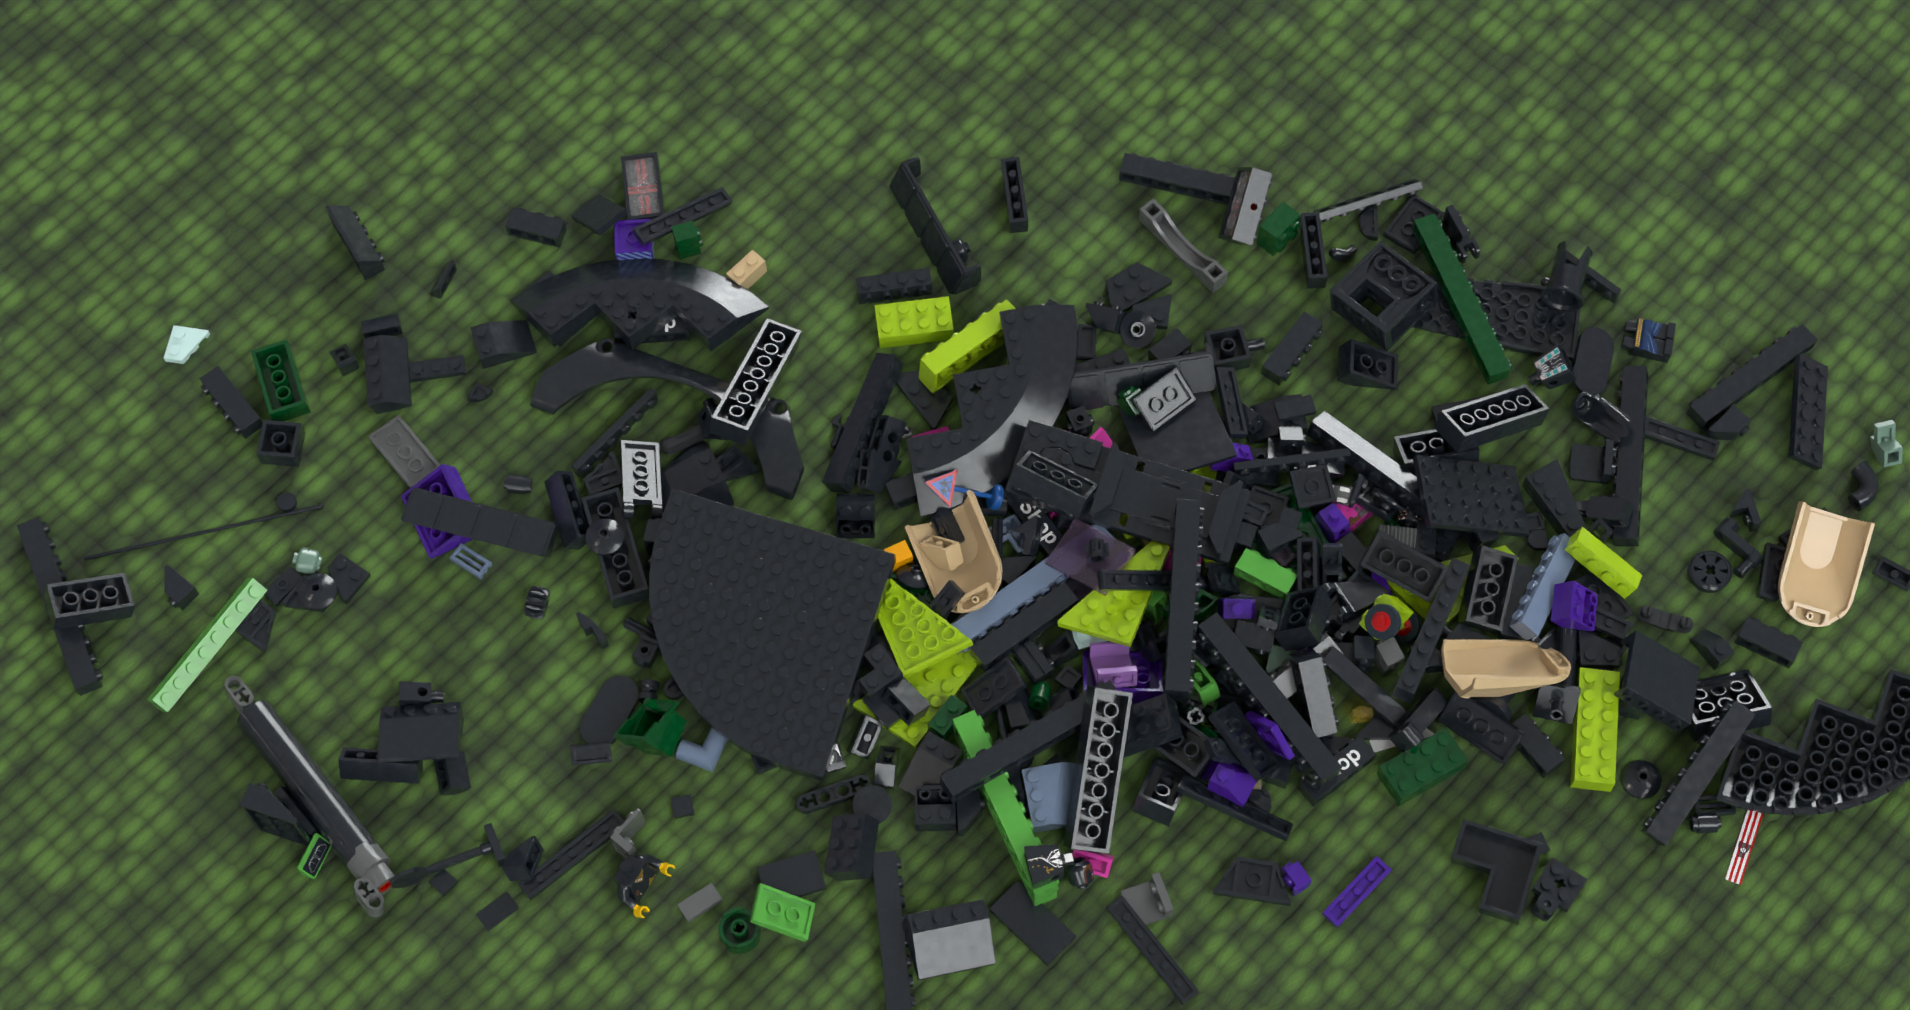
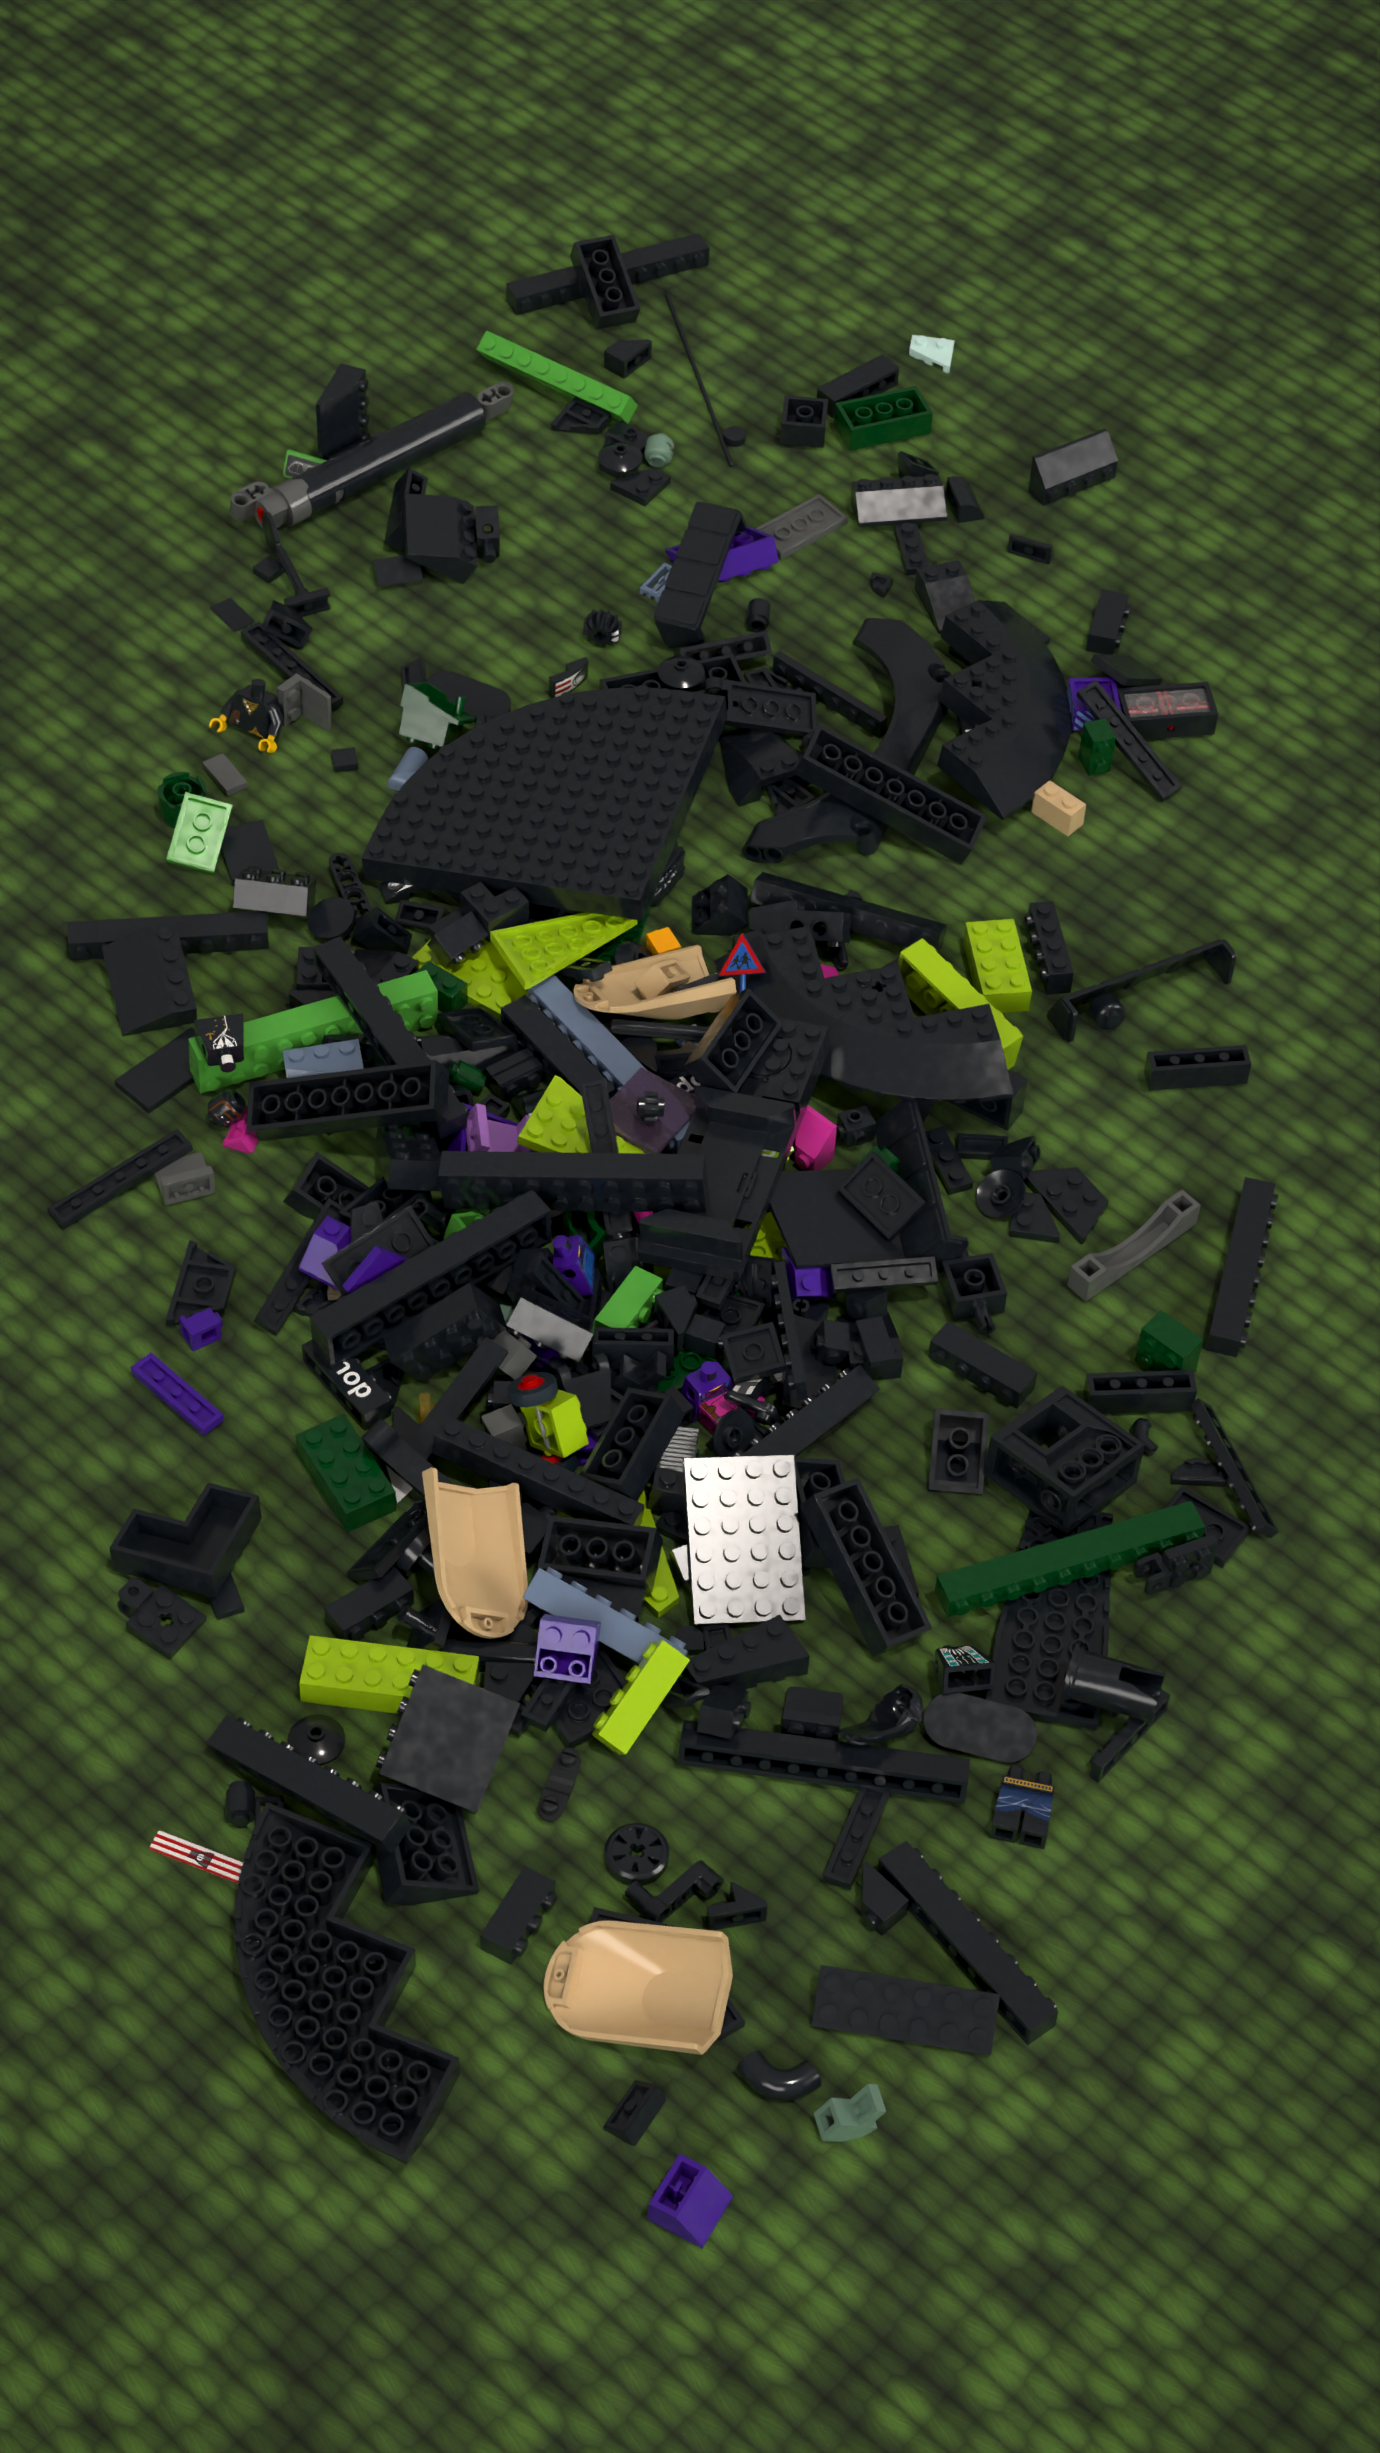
camera: 85 degrees right, 15 degrees down
black brick [1148,328,1192,361] -> none
brick [1218,167,1272,245] -> none
black slope [1689,629,1735,671] -> none

